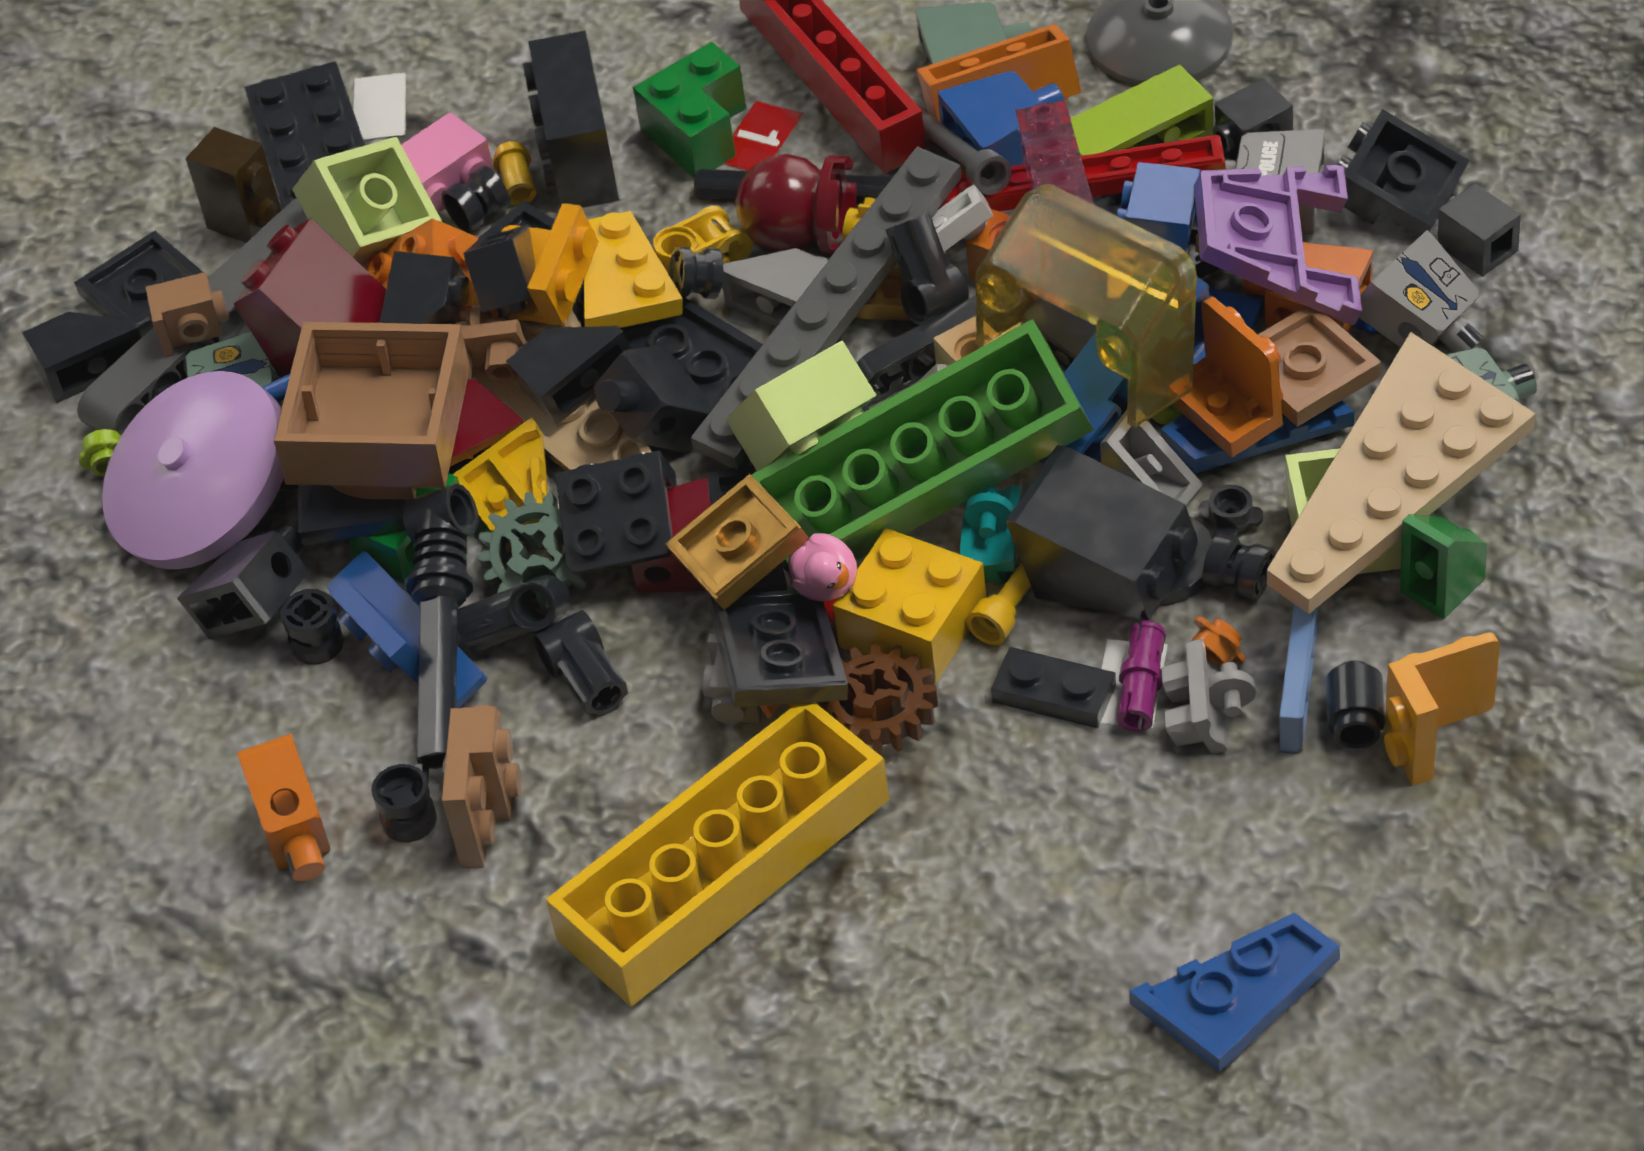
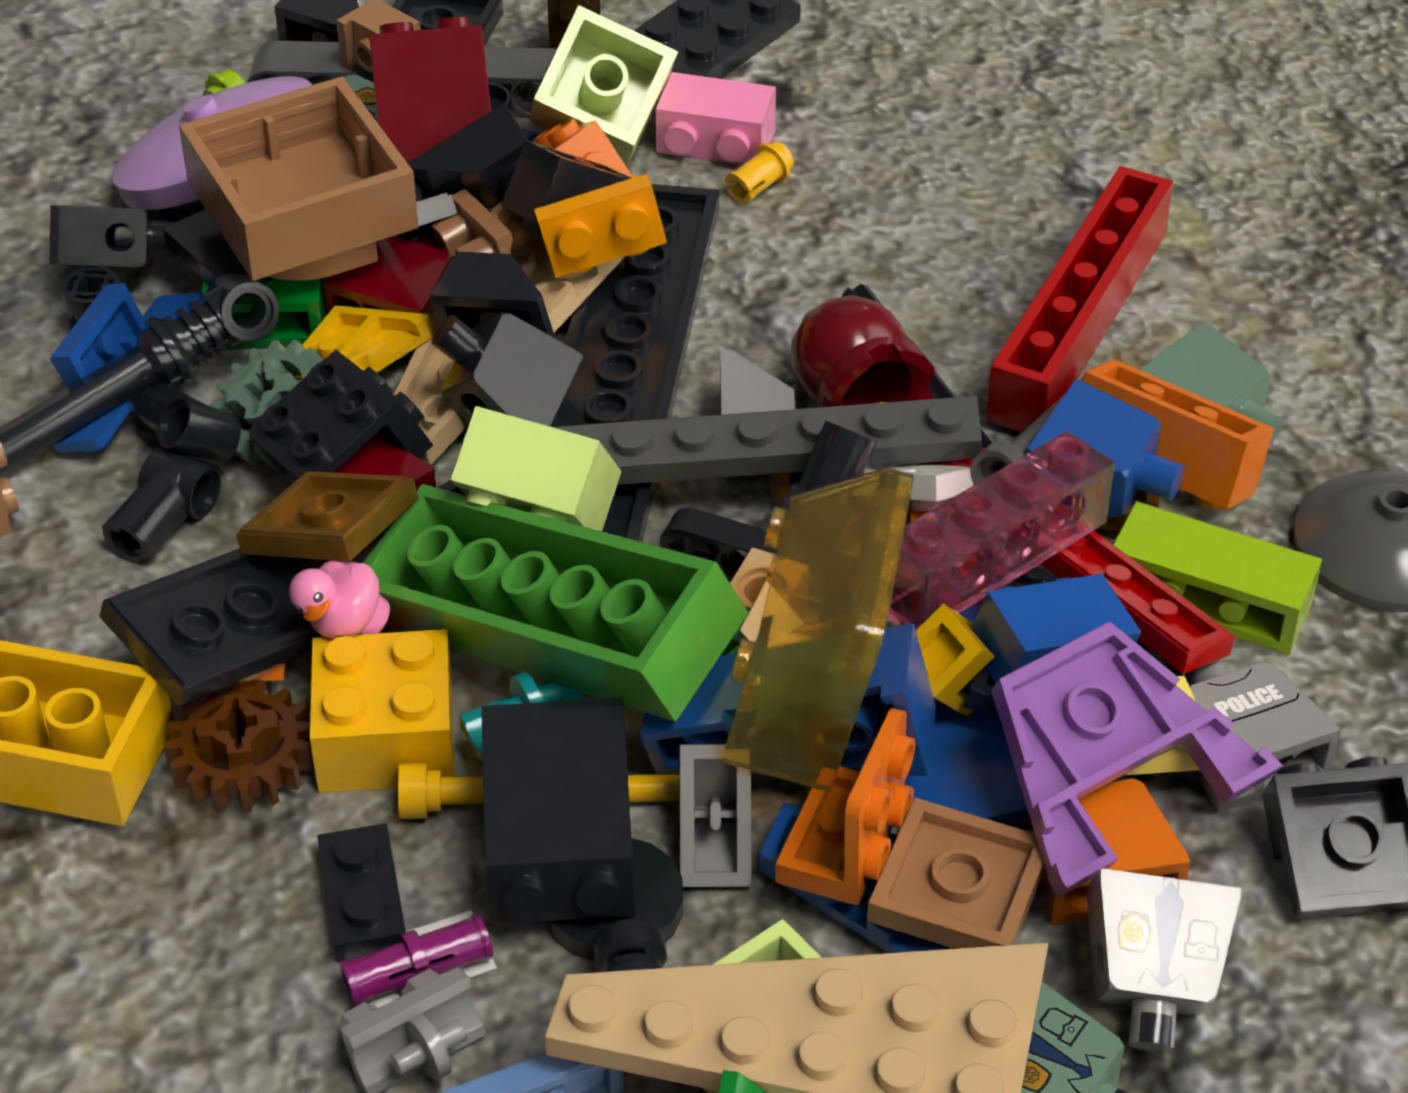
camera: 50 degrees right, 5 degrees down
white sticker [353,72,406,140] -> none
black wheel [441,166,511,233] -> none
black brick [522,30,620,208] -> none
yellow wing [584,211,683,328] -> none
green brick [633,41,747,178] -> none
yellow piece [653,206,753,275] -> none
black wheel [669,246,724,299] -> none
red sticker [723,100,804,171] -> none
orange plate [1191,616,1246,668] -> none
black plate [1198,485,1263,536] -> none
black brick [1212,78,1293,160] -> none
black brick [1438,183,1521,277] -> none

